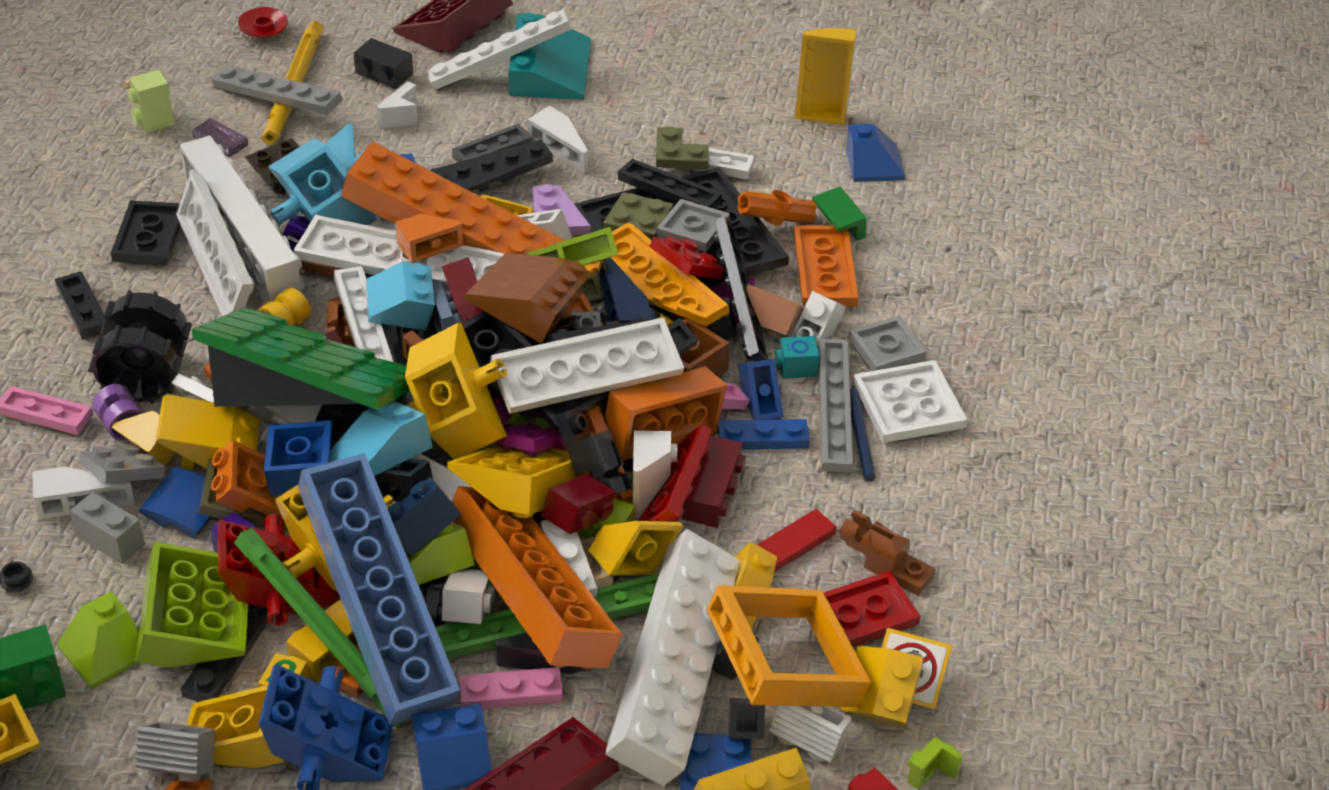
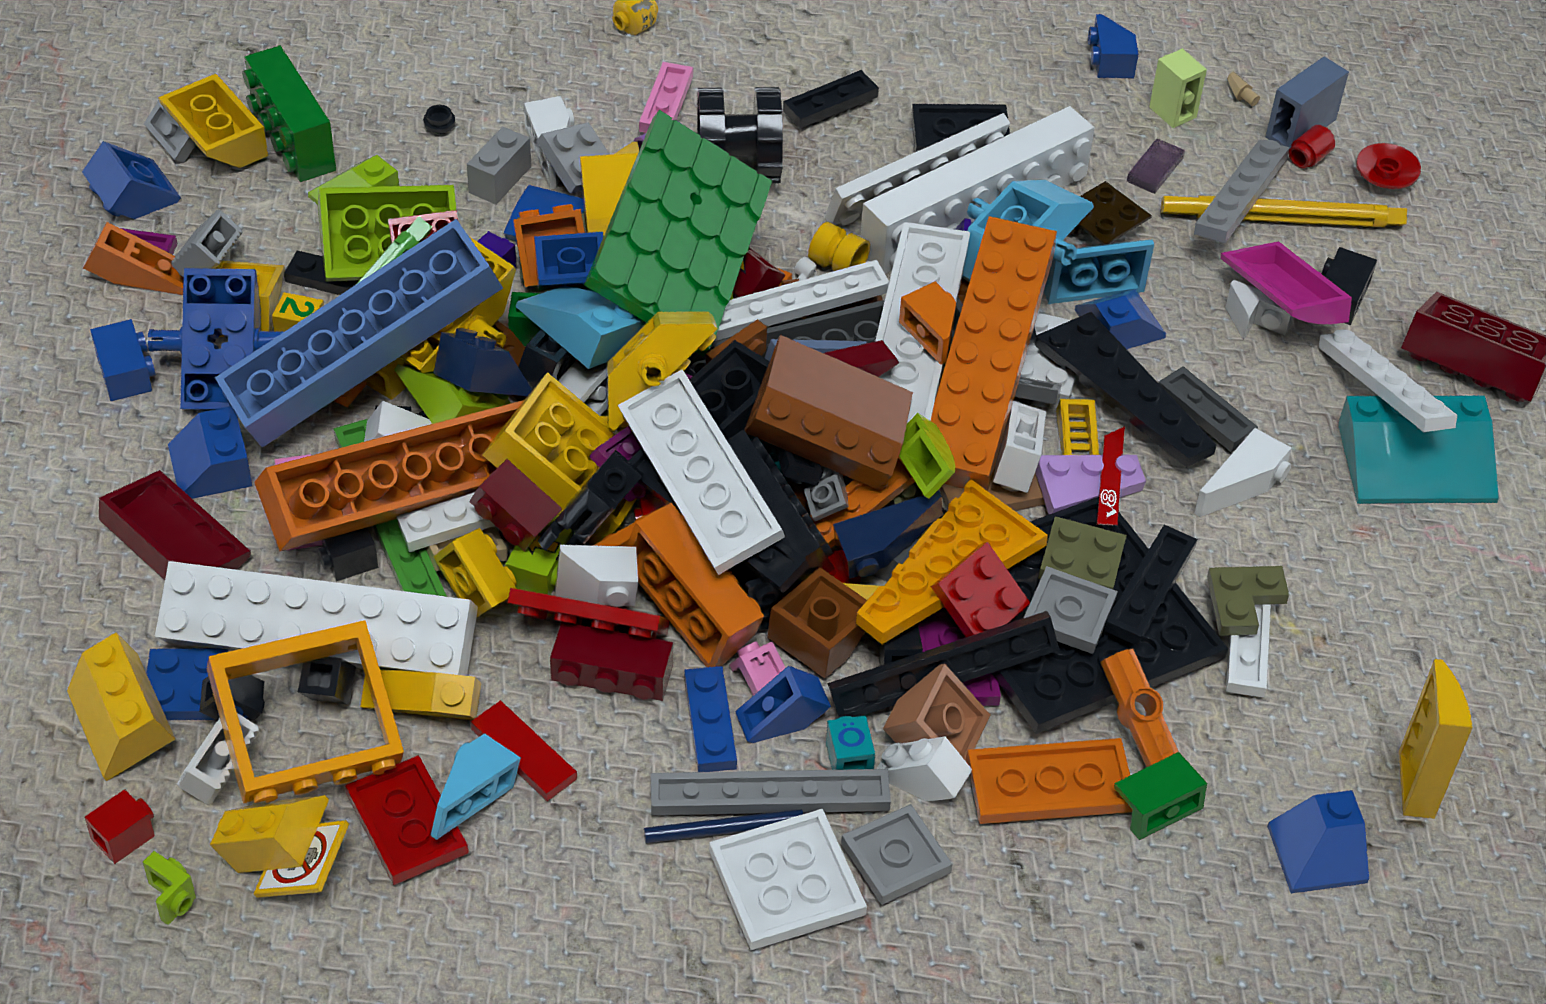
camera: 85 degrees right, 5 degrees up
medium azure slope [366,261,435,330] -> none
dark orange plate [839,510,936,596] -> none
none -> medium azure slope [431,734,521,840]
none -> blue slope [1088,14,1139,79]
none -> red sticker [1097,426,1125,525]
none -> dark pink slope [1221,241,1352,324]
none -> sand blue brick [1265,56,1349,149]
none -> red brick [1288,125,1335,169]

